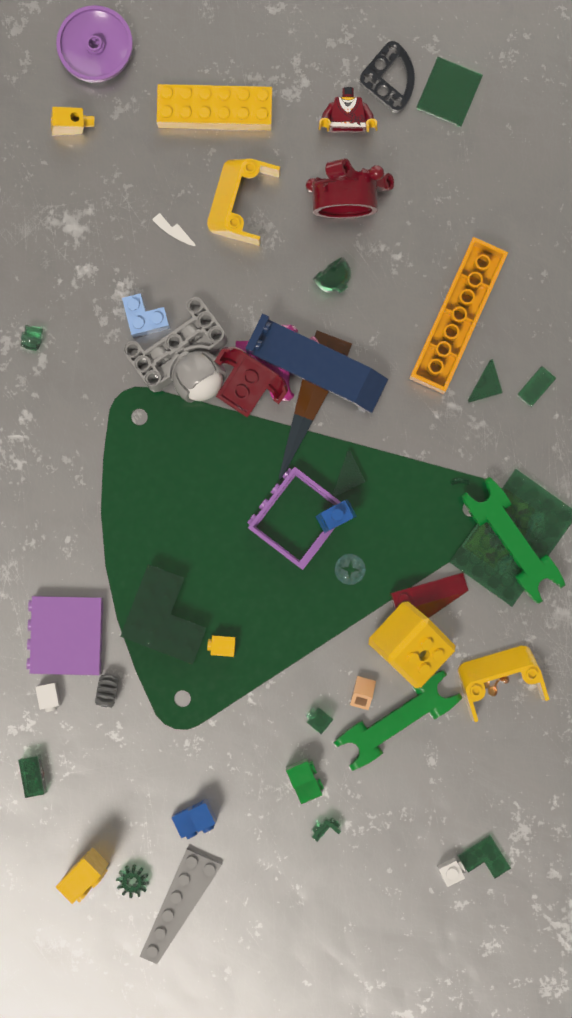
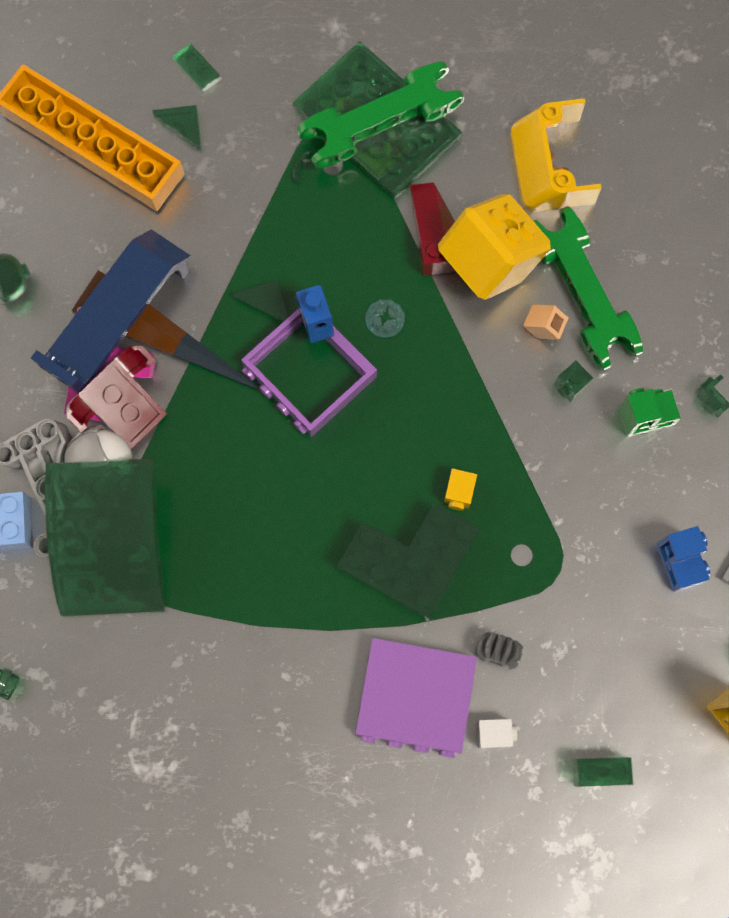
camera: 80 degrees left, 10 degrees down
none -> clear green slope [45,458,166,616]

